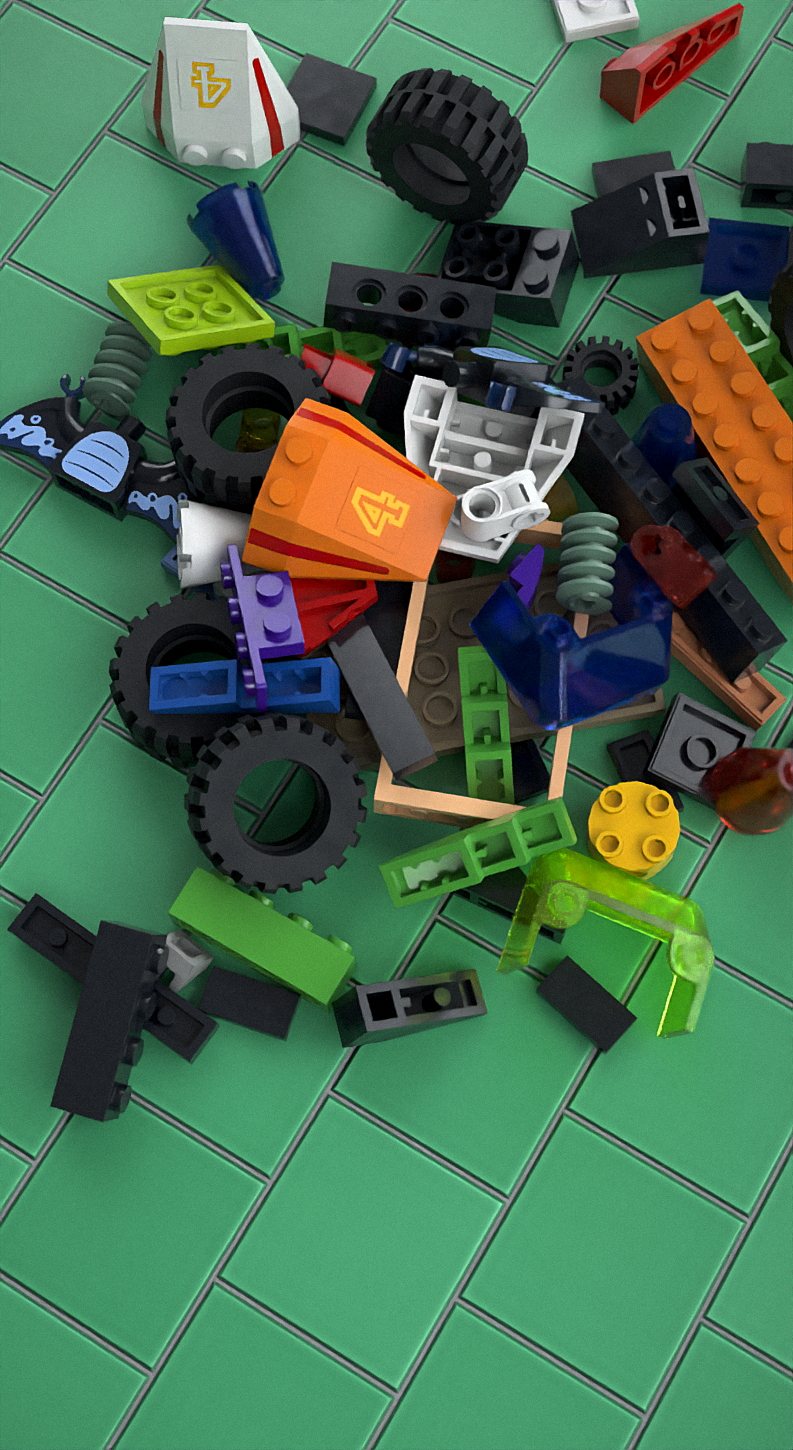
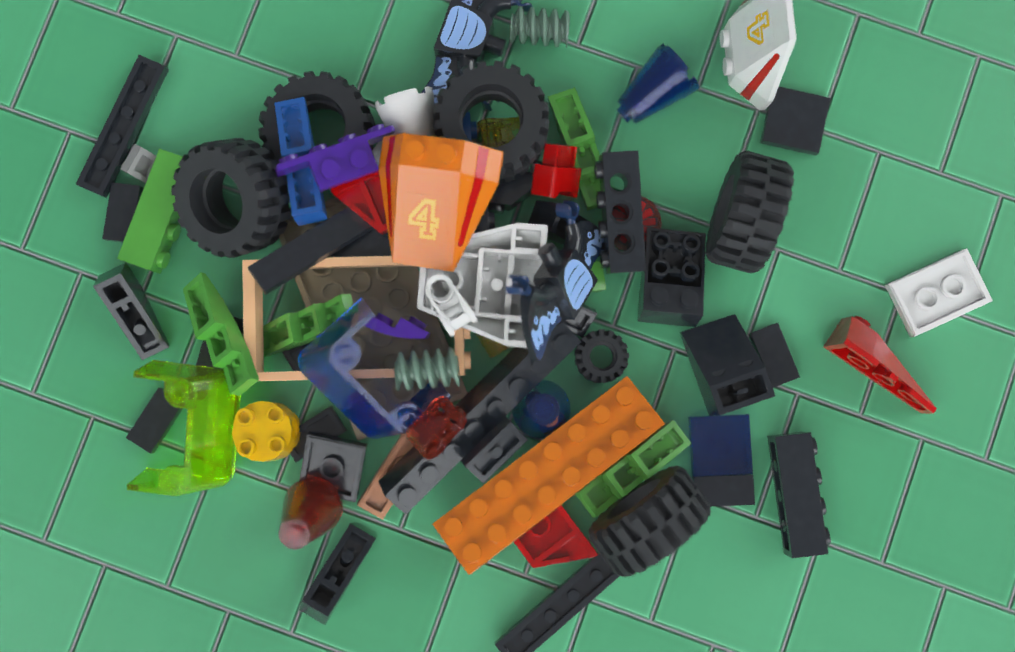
camera: 75 degrees right, 15 degrees up
black brick [50,920,169,1122] -> none
lime plate [107,264,275,356] -> none

